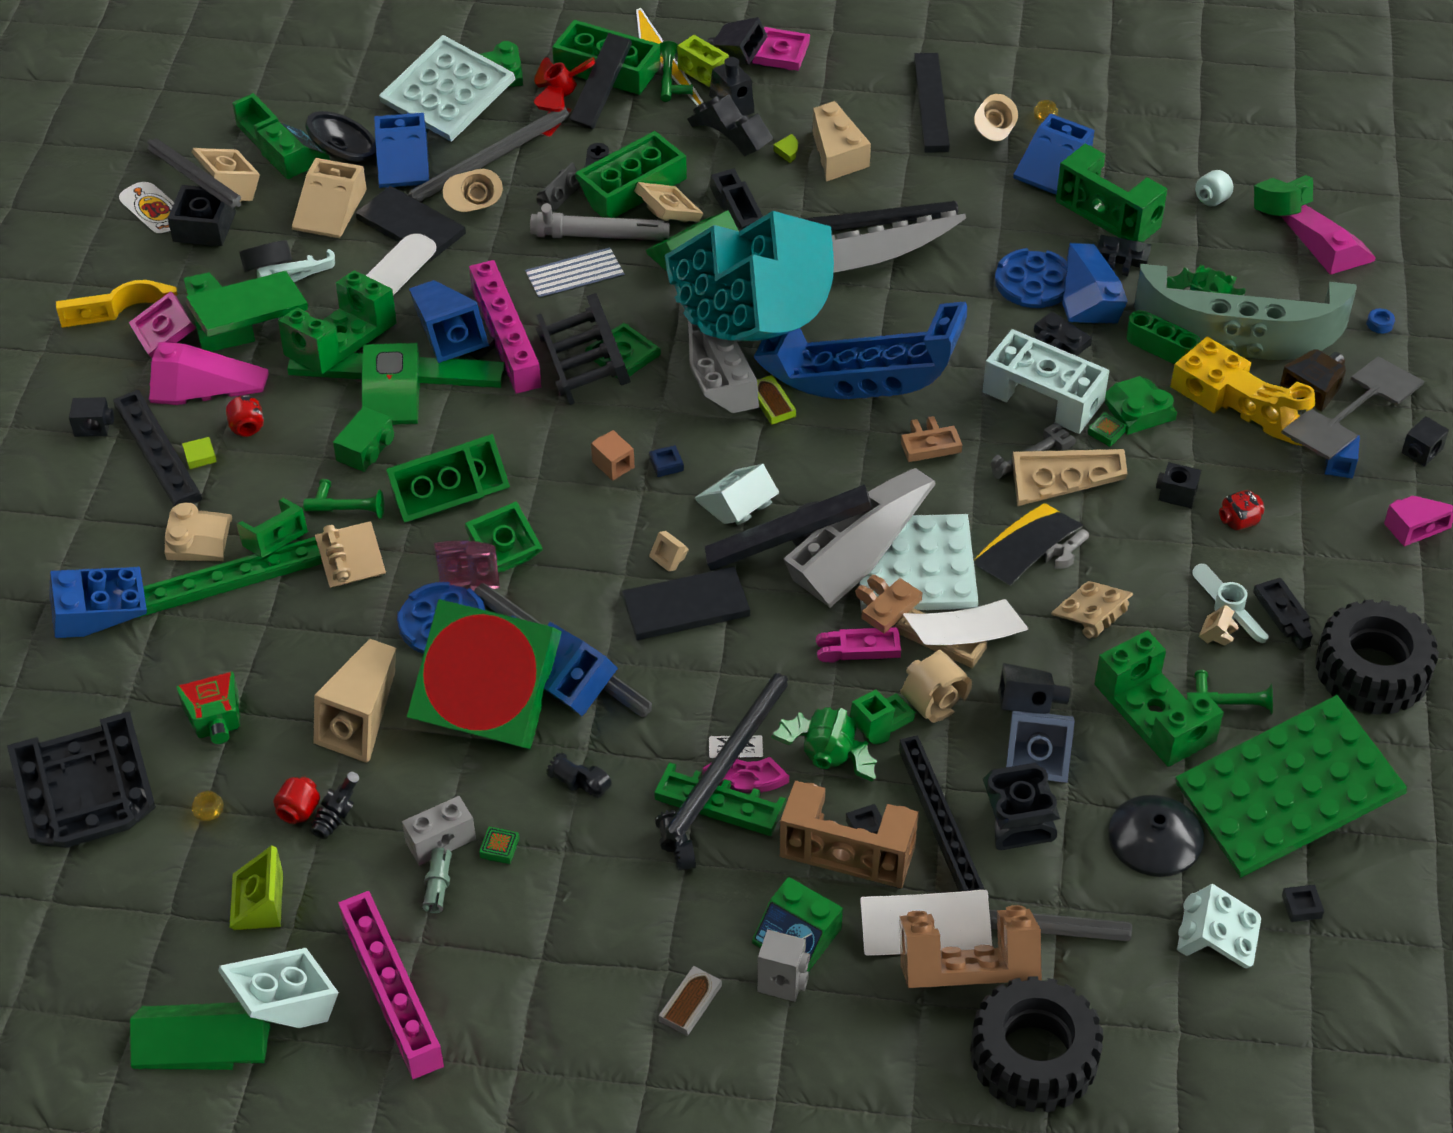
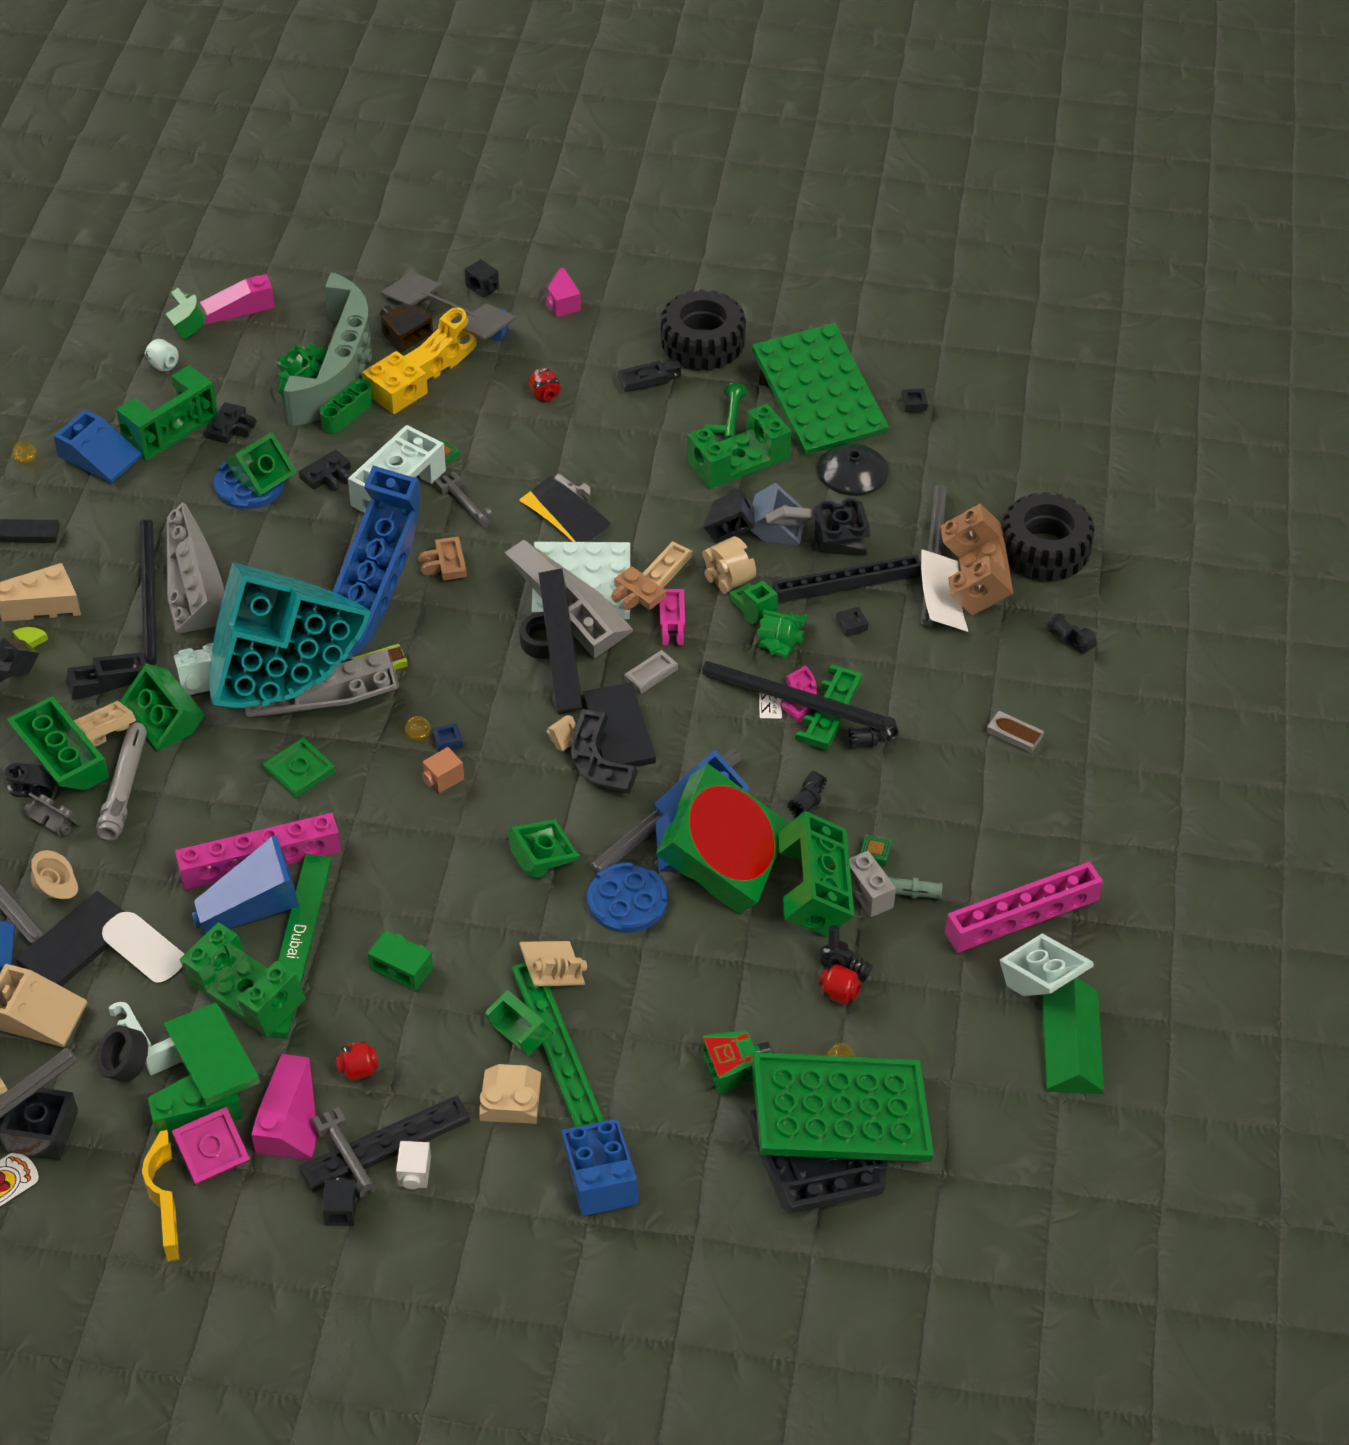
camera: 90 degrees left, 0 degrees up
lime tile [182,437,217,469] -> none
lime slope [229,845,283,930] -> none
green piece [303,479,385,519] -> none
tan slope [313,639,396,763] -> none
green slope [362,343,420,425] -> none
green slope [386,434,510,523] -> none
clear pink slope [434,541,500,590] -> none
sticker [525,247,624,297] -> none
black fence [535,293,631,405] -> none
light aqua slope [695,464,779,525] -> none
green slope [752,877,843,971] -> none
light grey brick [757,929,810,1002] -> none
medium nougat plate [780,780,918,888] -> none
white sticker [903,599,1028,645] -> none
tan piece [974,94,1018,142] -> none
tan wing [1012,449,1128,506] -> none
tan hinge [1051,581,1133,639] -> none
blue wedge [1062,243,1128,323] -> none
green slope [1104,376,1177,435] -> none
black brick [1156,462,1202,509] -> none
light aqua bracket [1177,884,1261,968] -> none
light aqua piece [1192,564,1268,643] -> none
tan tile [1199,605,1239,646] -> none
none -> green slope [225,432,297,496]
none -> dark grey hinge [311,1107,376,1198]
none -> white brick [396,1141,431,1189]
none -> clear yellow plate [405,716,431,740]
none -> black plate [571,709,638,794]
none -> light grey tile [624,650,678,694]
none -> green plate [752,1052,934,1162]
none -> light grey tile [765,506,815,526]
none -> green plate [778,811,854,937]
none -> black connector [1046,613,1097,654]

